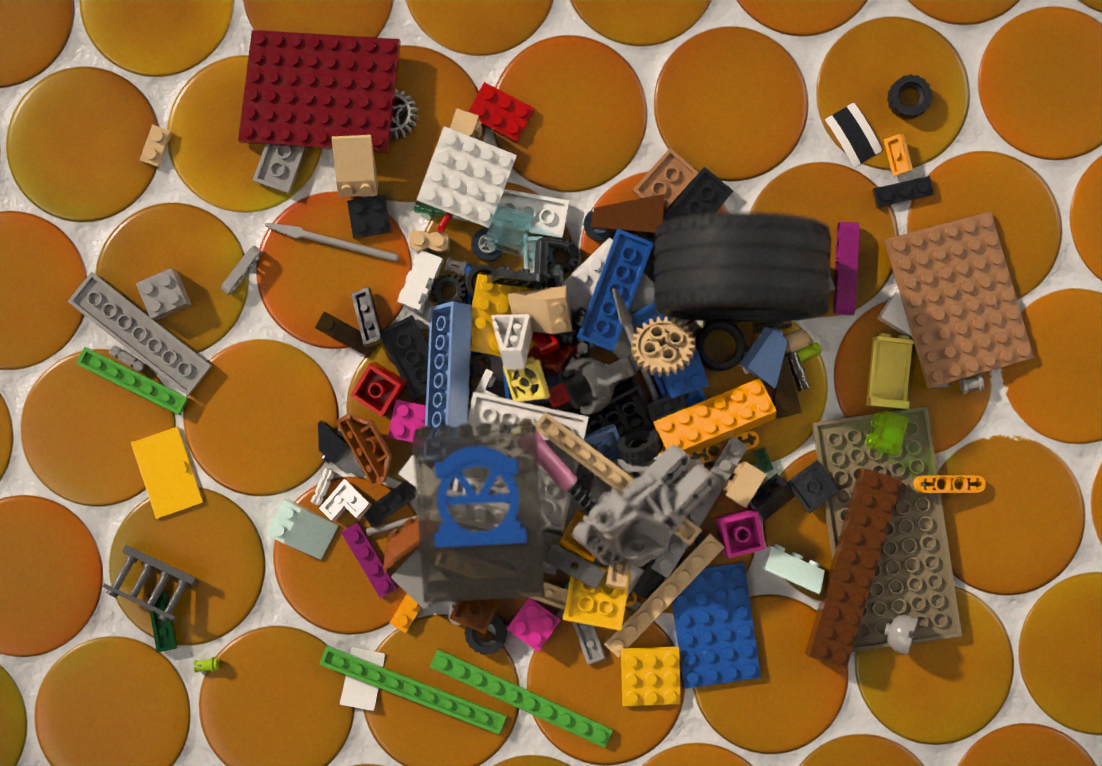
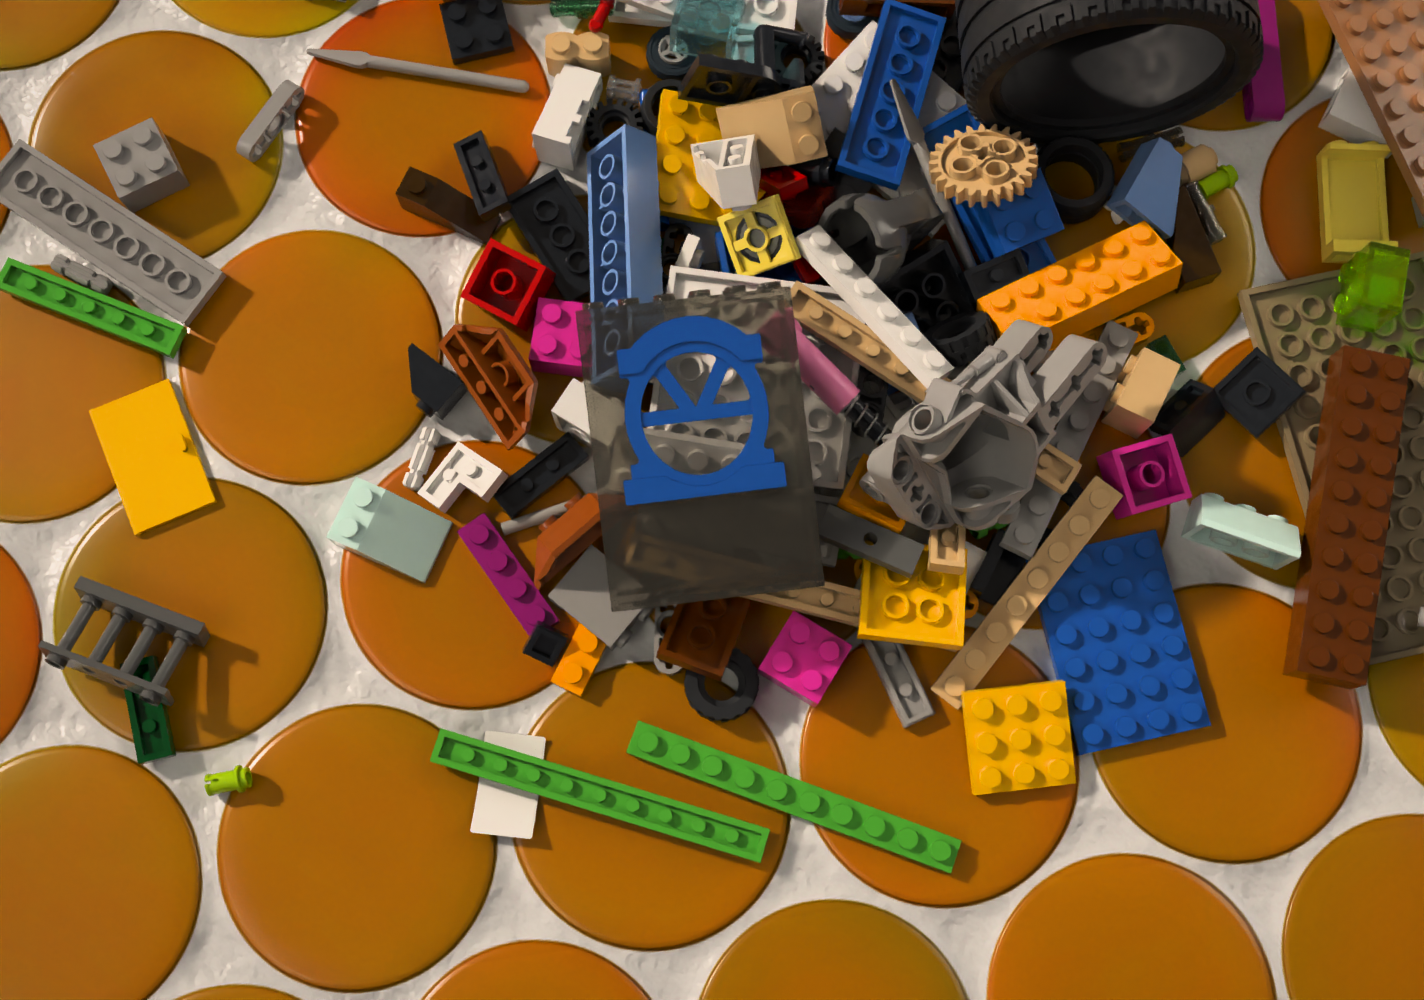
camera: 10 degrees left, 10 degrees down
none -> black tile [522,620,568,667]
none -> white plate [795,225,954,389]

